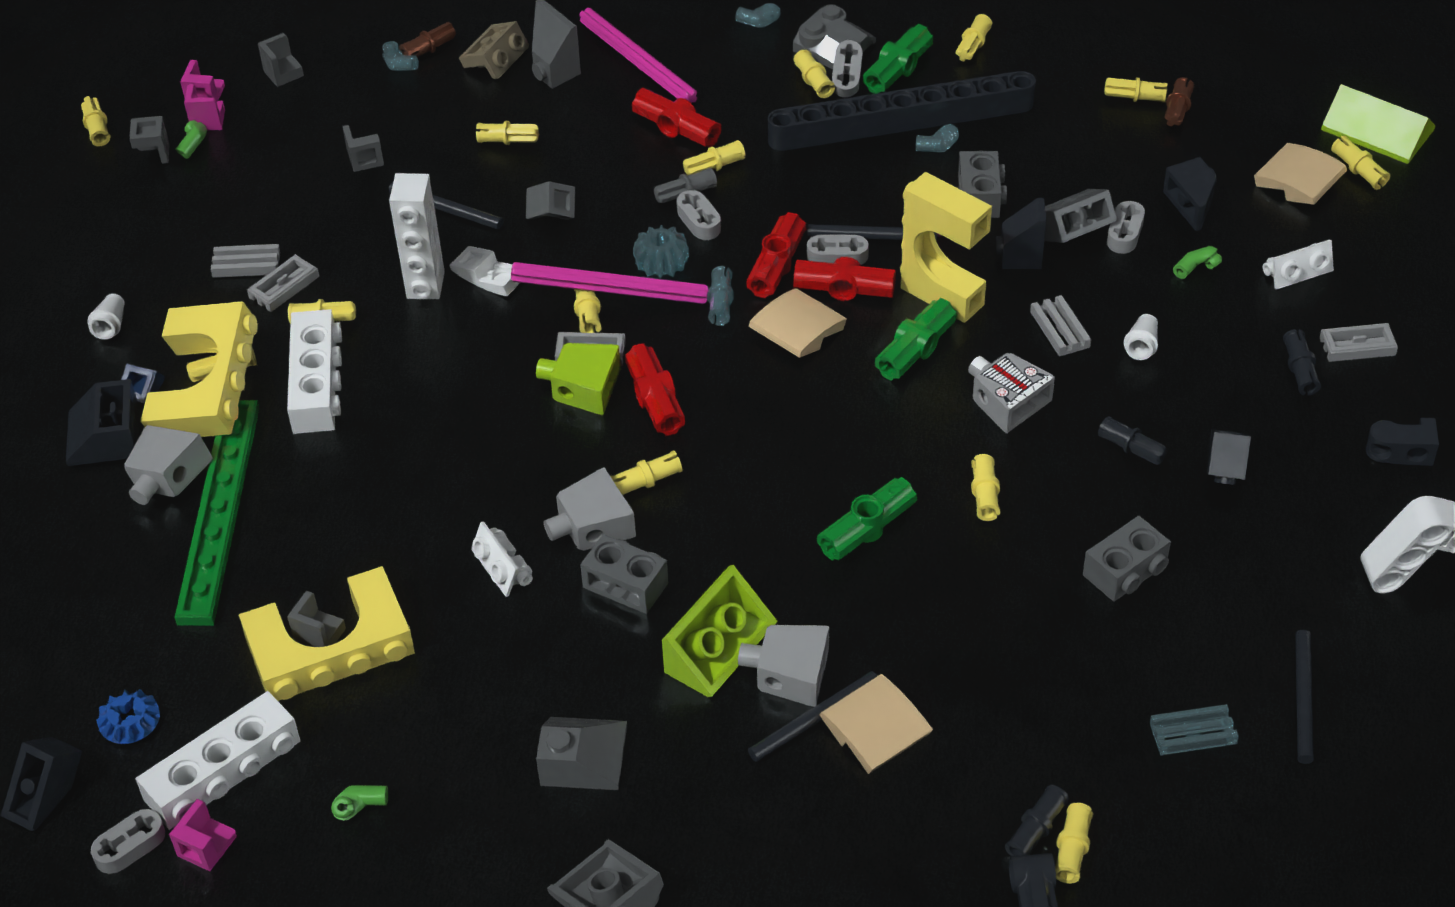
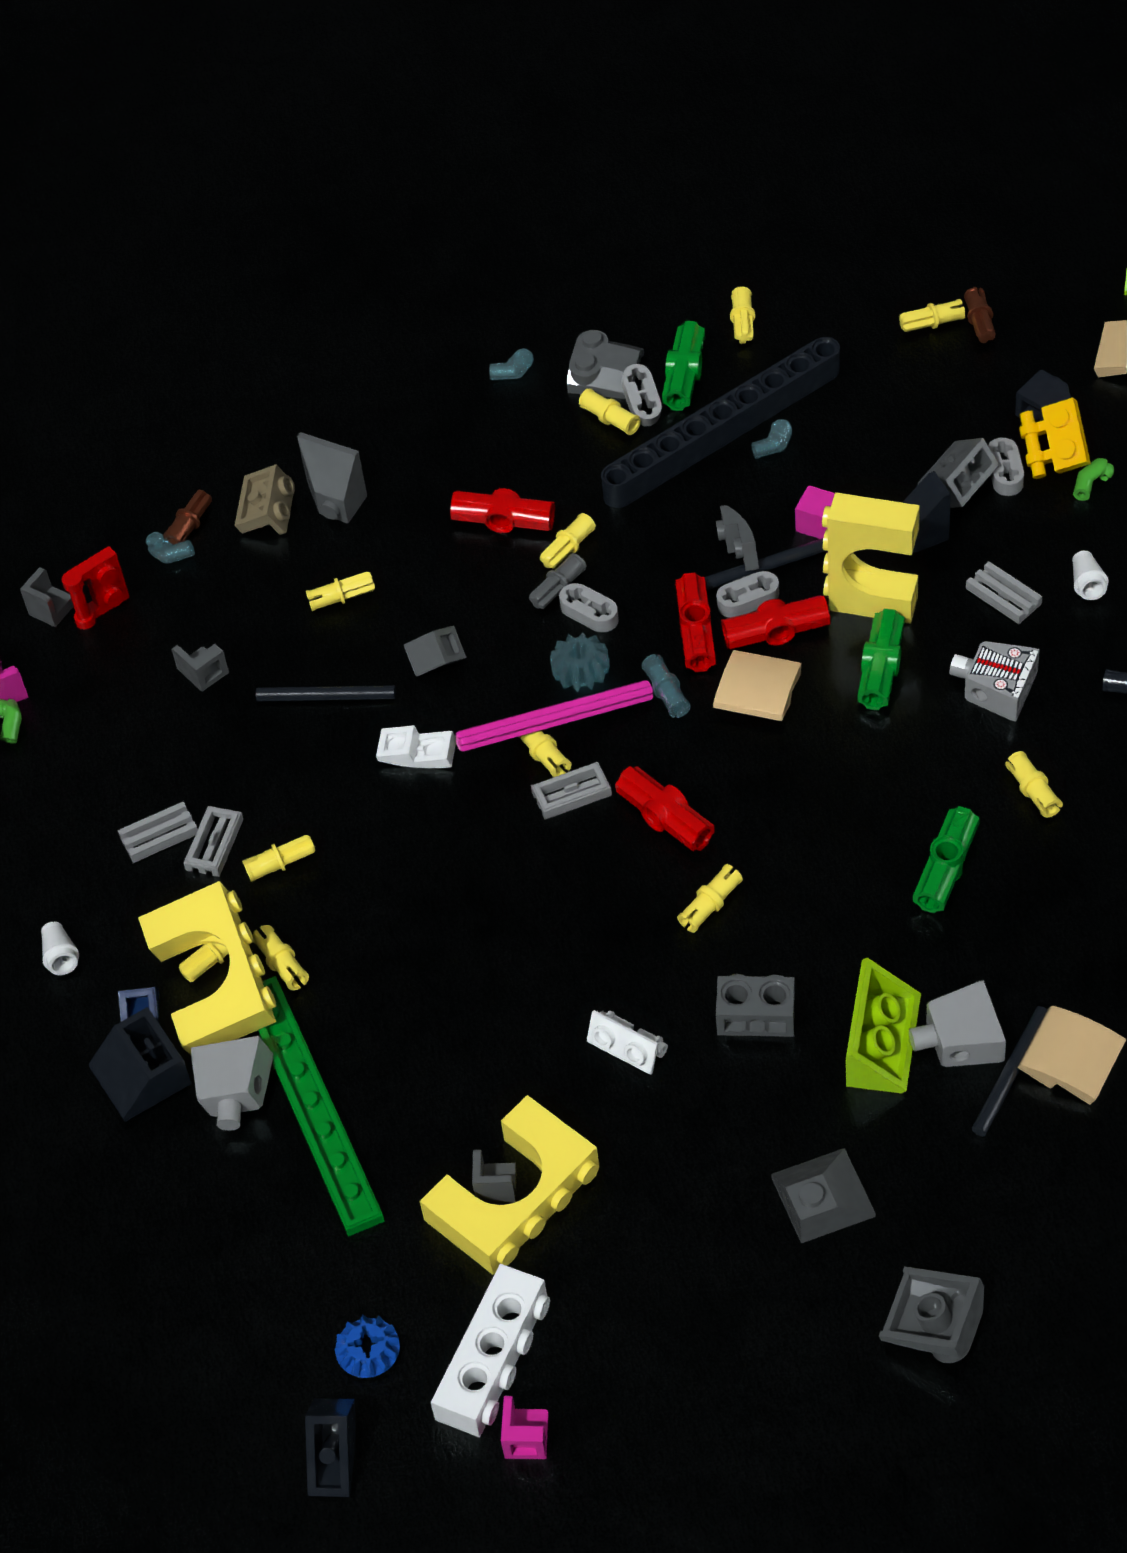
camera: 20 degrees left, 5 degrees up
light grey beam [91,809,165,874] -> none
white brick [287,309,342,434] -> none
bright green arm [331,785,388,821] -> none
white brick [389,173,445,299] -> none
lime torso [536,343,621,415] -> none
light grey torso [544,468,636,551] -> none
dark pink axle [579,8,697,103] -> none
dark grey brick [958,151,1007,218] -> none
none -> red plate [62,546,130,630]
none -> light yellow pin [252,925,309,991]
none -> dark grey slope [716,505,759,571]
none -> yellow plate [1019,398,1091,479]

